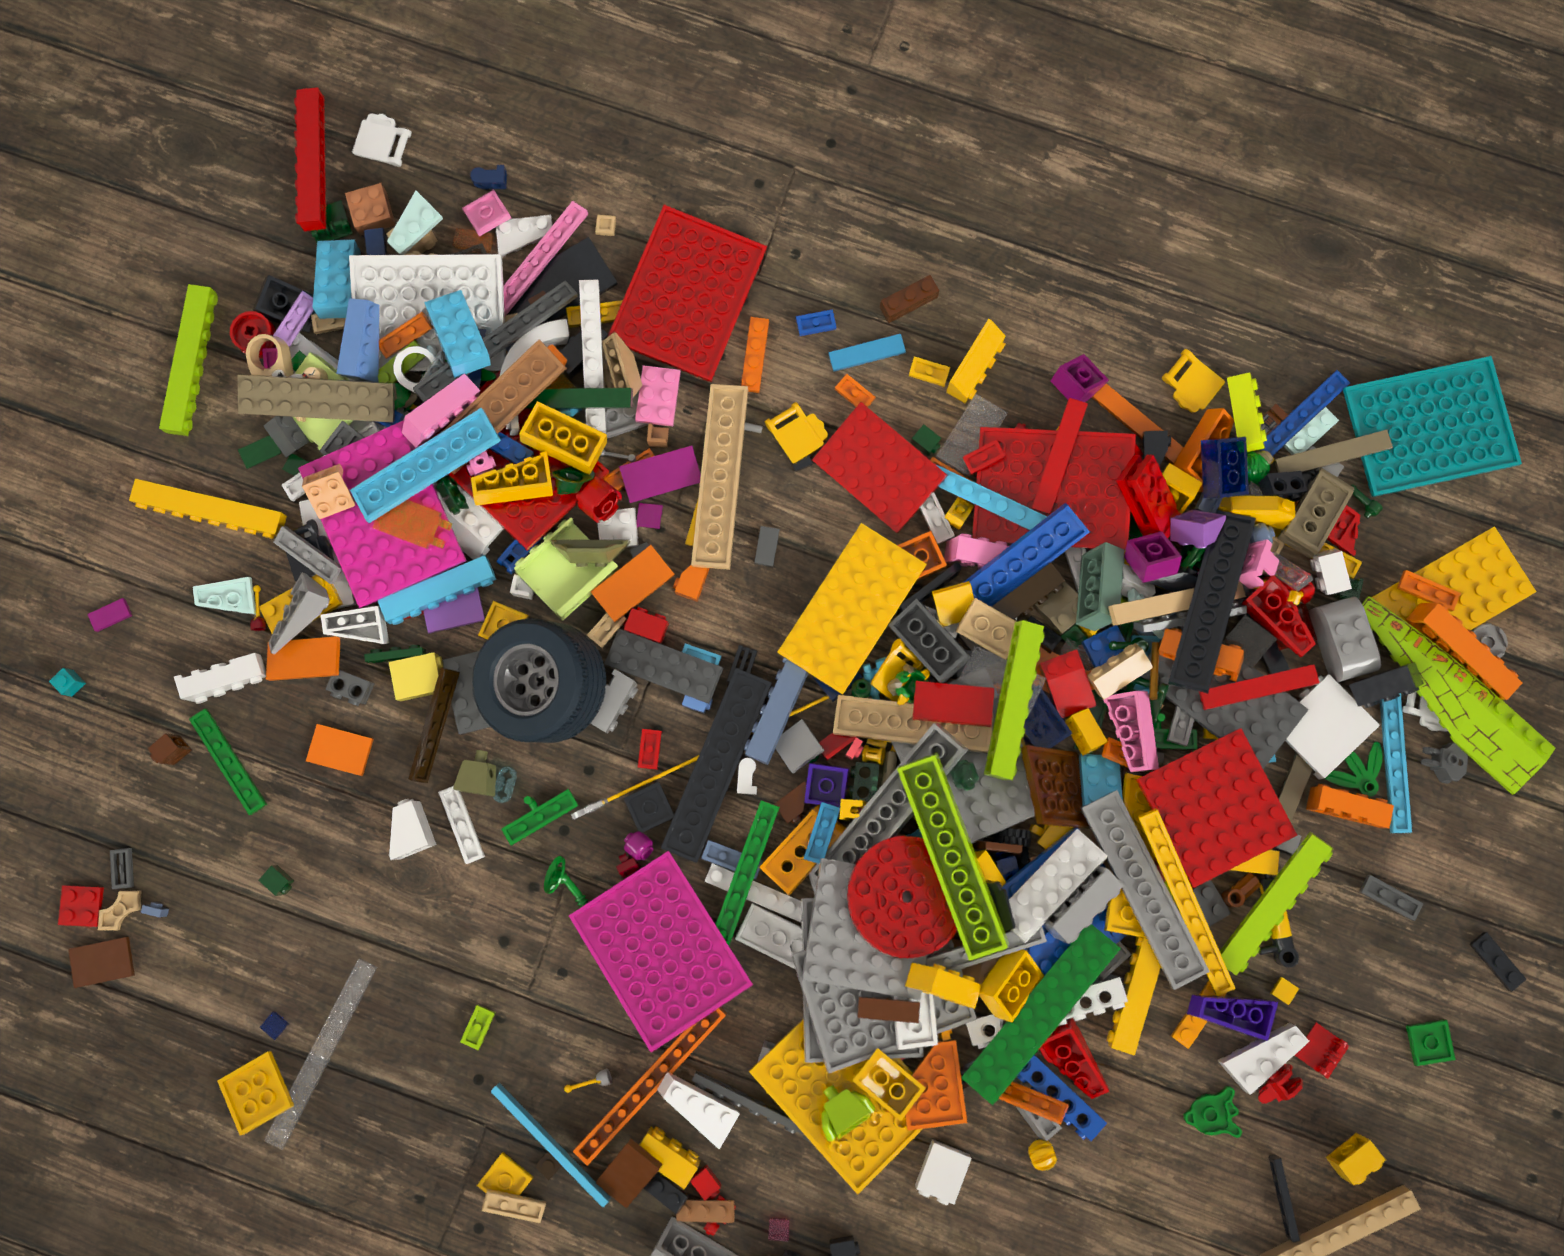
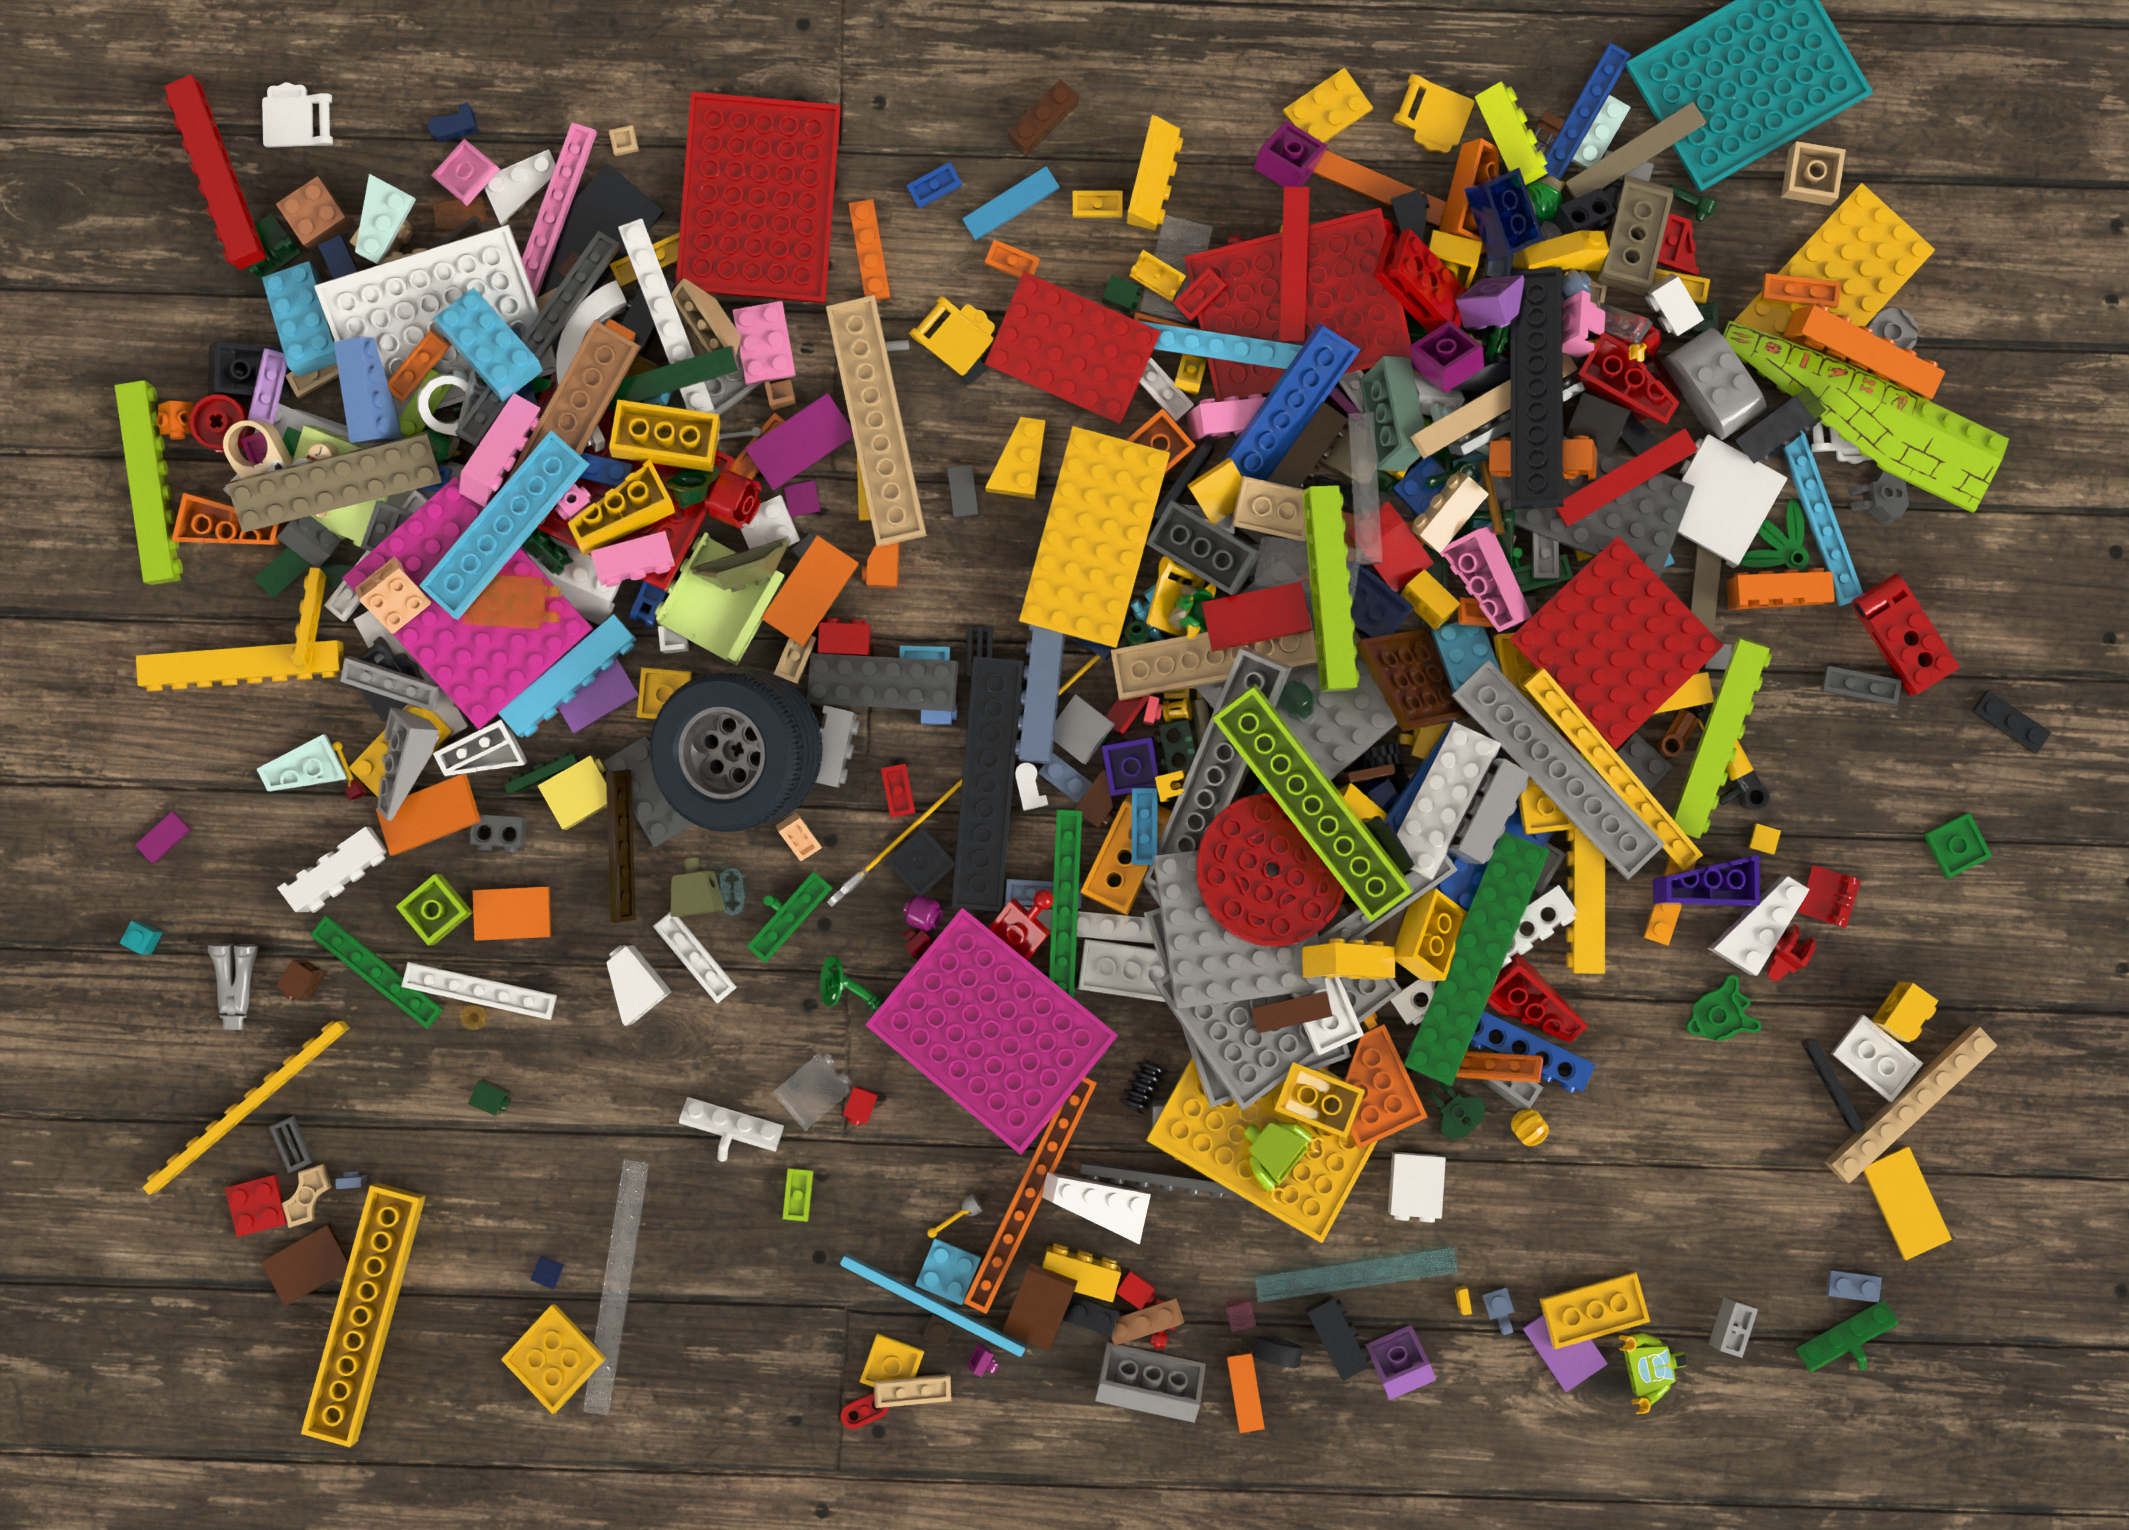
camera: 20 degrees left, 5 degrees up
none -> yellow plate [142,1021,349,1195]
none -> orange brick [157,401,194,440]
none -> orange wedge [171,493,289,545]
none -> light grey piece [208,943,258,1030]
none -> yellow plate [291,567,327,672]
none -> yellow brick [301,1182,426,1447]
none -> lime brick [396,874,473,945]
none -> white tile [401,962,557,1020]
none -> clear yellow plate [461,1005,487,1030]
none -> bright pink brick [591,531,675,587]
none -> white plate [679,1097,784,1162]
none -> clear panel [772,1051,853,1131]
none -> light nougat tile [776,812,822,861]
none -> red plate [841,1392,889,1429]
none -> red brick [843,1085,879,1126]
none -> medium azure plate [915,1238,981,1305]
none -> magenta tile [966,1343,999,1377]
none -> yellow wedge [985,417,1046,499]
none -> red plate [988,889,1054,961]
none -> sand blue plate [1038,753,1093,804]
none -> black piece [1119,1058,1168,1115]
none -> yellow hinge [1129,250,1186,303]
none -> clear light blue tile [1254,1246,1458,1303]
none -> yellow plate [1283,67,1373,143]
none -> magenta tile [1327,387,1363,424]
none -> clear plate [1348,412,1383,565]
none -> dark green hinge [1427,1082,1486,1138]
none -> tan brick [1781,141,1846,206]
none -> white plate [1830,1015,1923,1103]
none -> red hinge [1852,573,1960,696]

